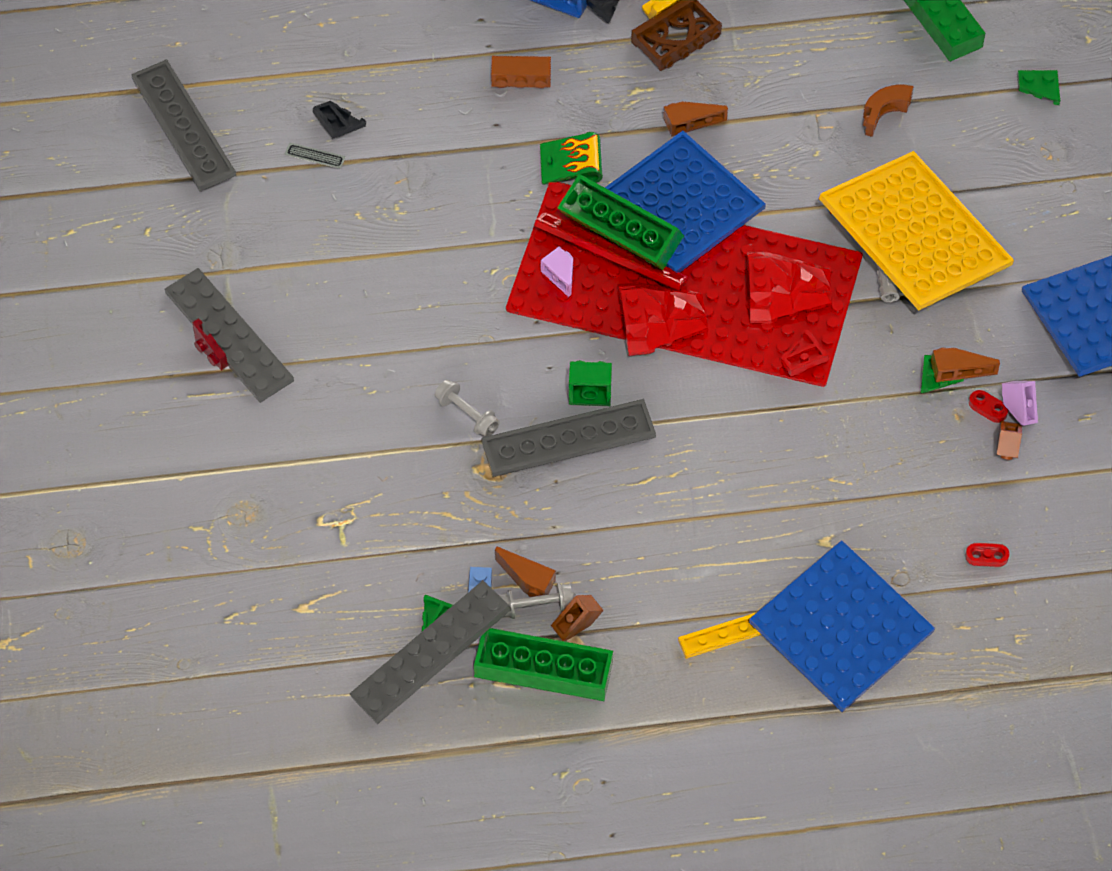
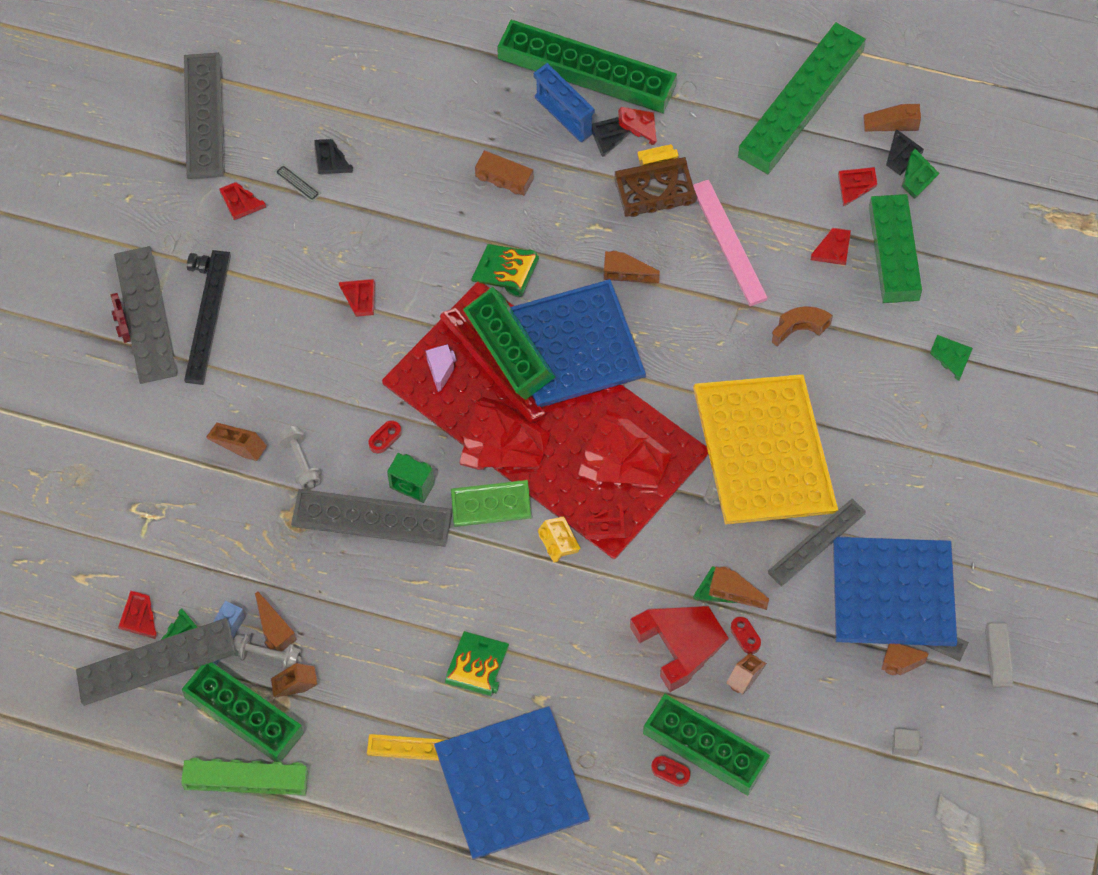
camera: 25 degrees right, 5 degrees up
lavender slope [1002,381,1038,426] -> none
none -> red wing [118,590,156,639]
none -> bright green brick [181,758,308,796]
none -> black tile [184,250,231,385]
none -> black wheel [187,253,210,274]
none -> dark orange slope [206,422,267,461]
none -> red wing [219,182,266,220]
none -> red wing [339,279,375,317]
none -> red plate [368,420,401,454]
none -> green door [445,631,509,697]
none -> bright green tile [451,480,532,527]
none -> yellow bracket [538,517,580,562]
none -> red wedge [630,606,729,692]
none -> green brick [643,694,770,796]
none -> bright pink tile [693,179,767,306]
none -> dark grey plate [768,498,866,587]
none -> red wing [810,228,851,265]

